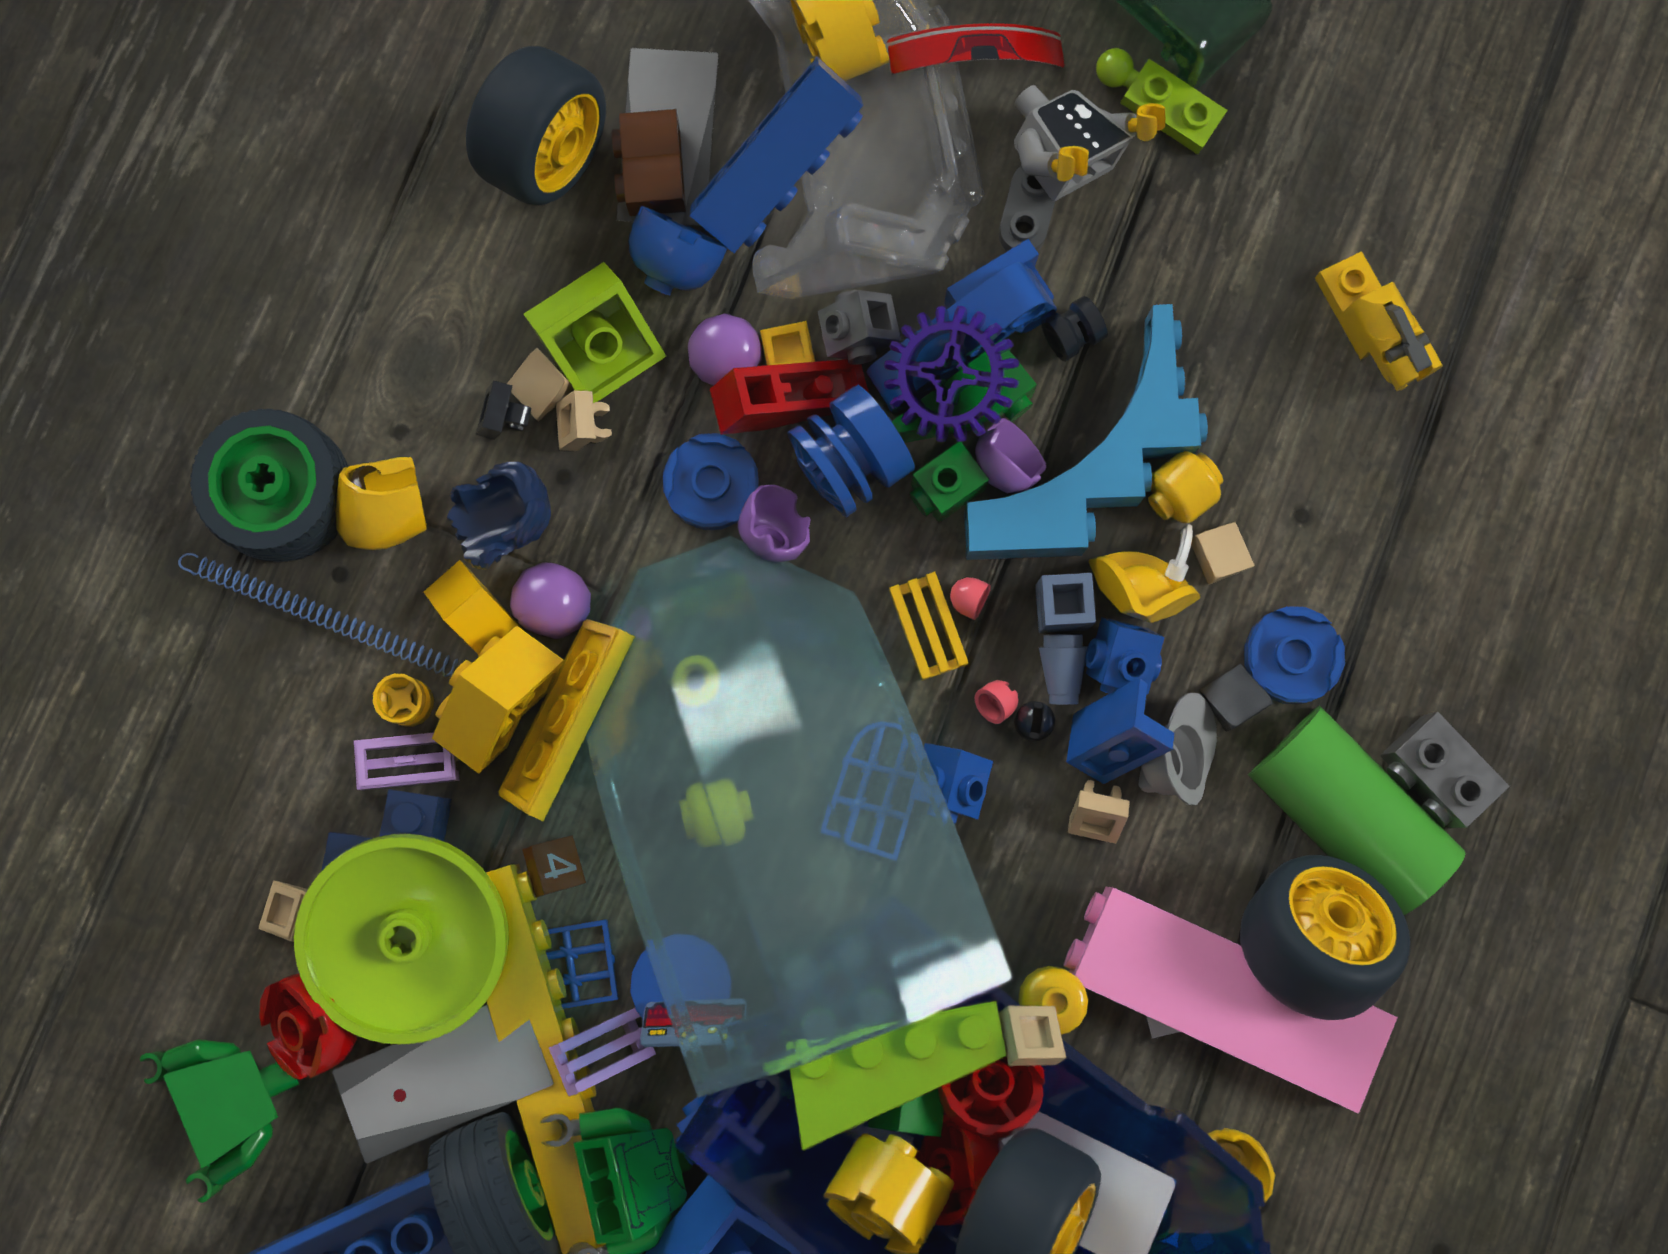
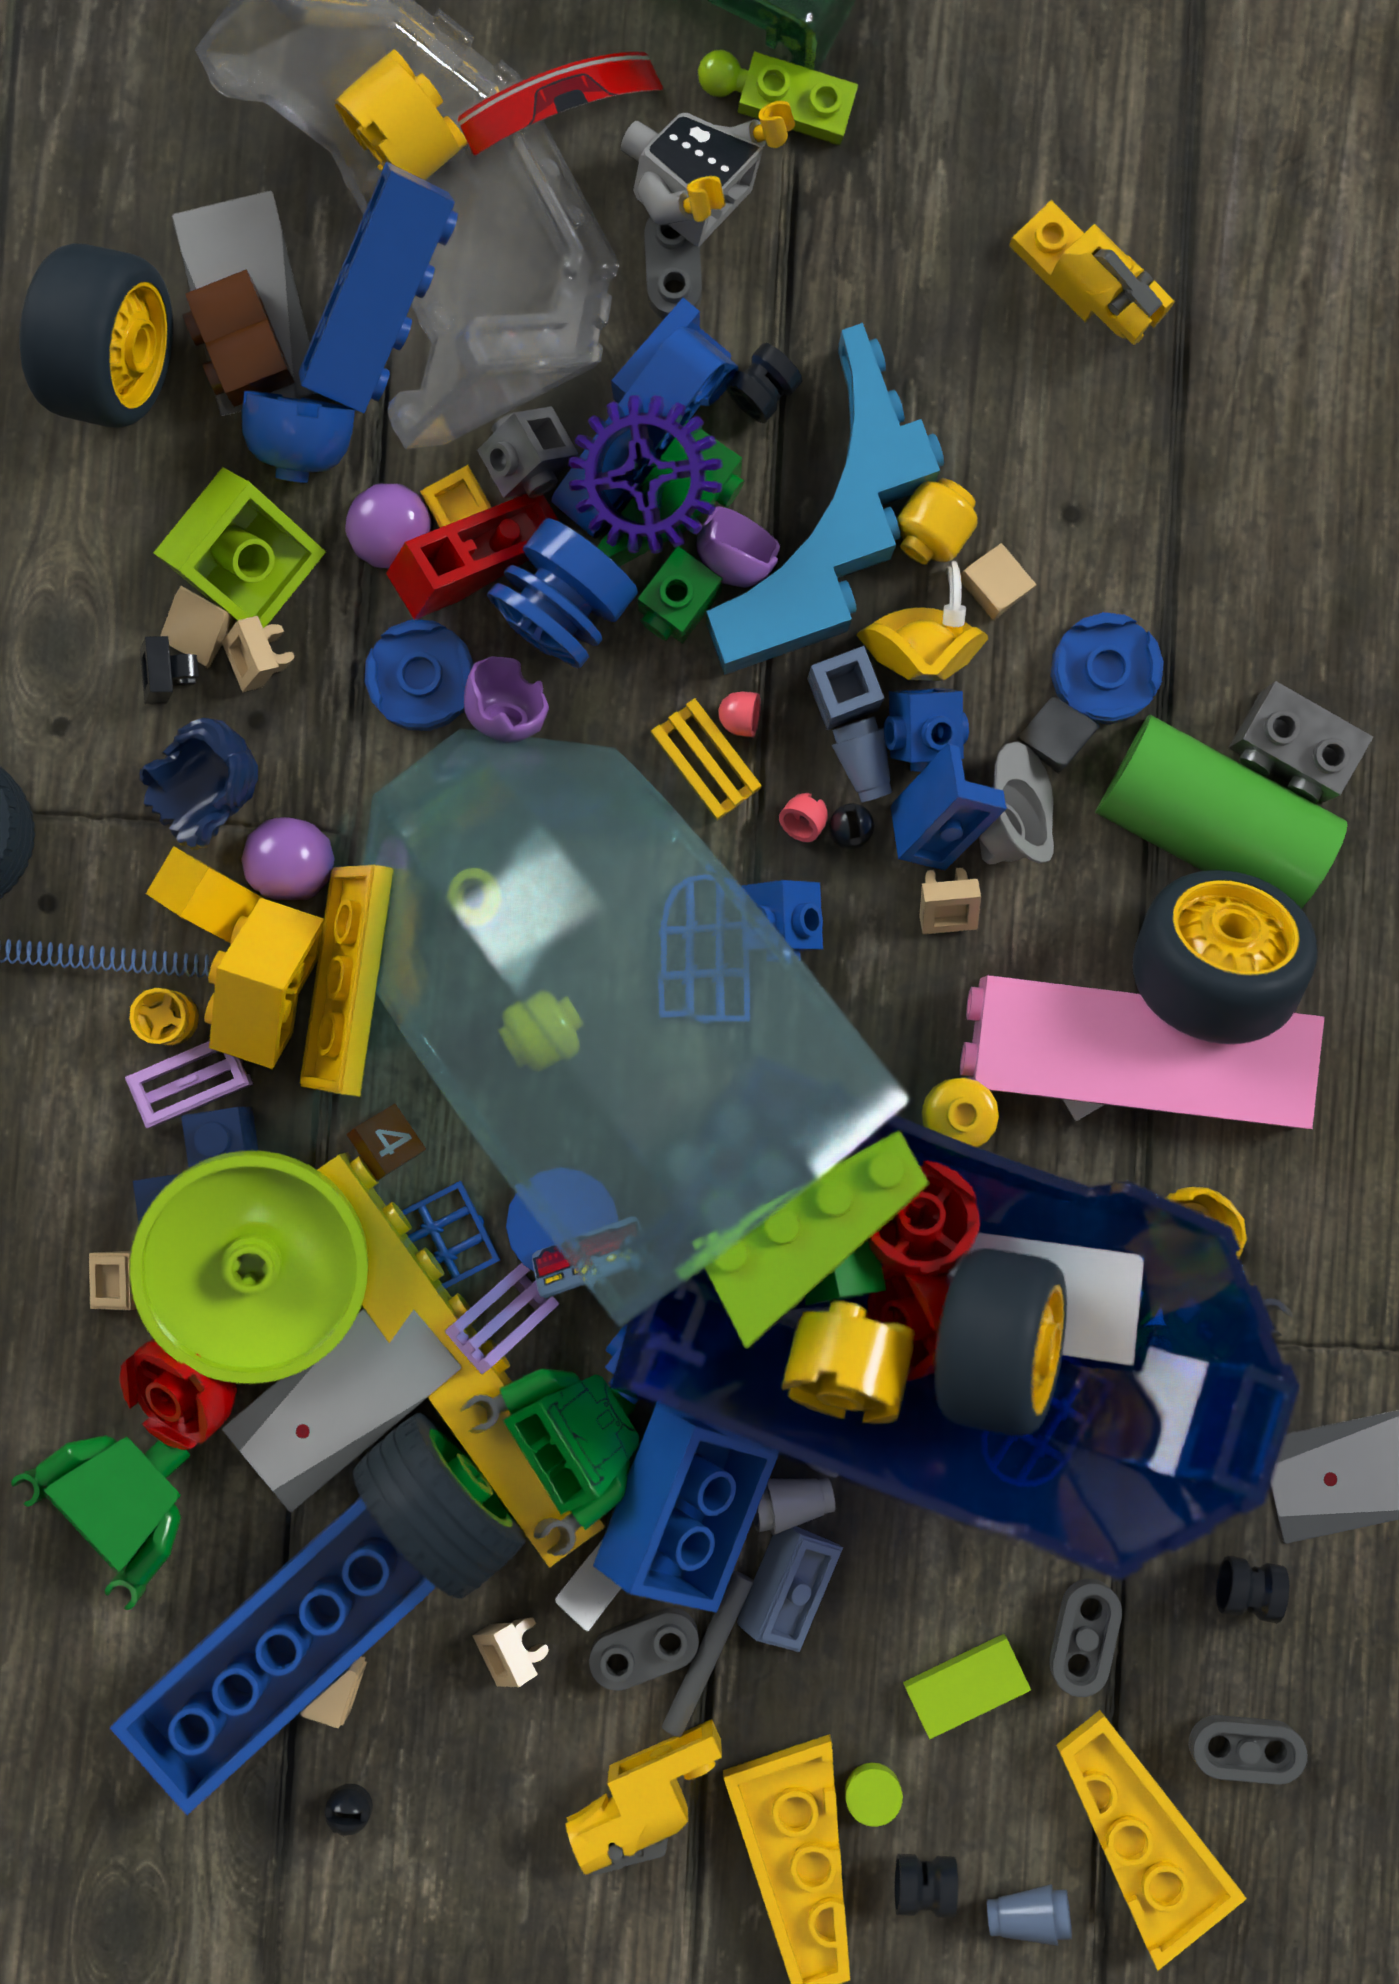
camera: 25 degrees left, 5 degrees up
yellow piece [335,457,427,551] -> none
tan tile [999,1006,1066,1066] -> none

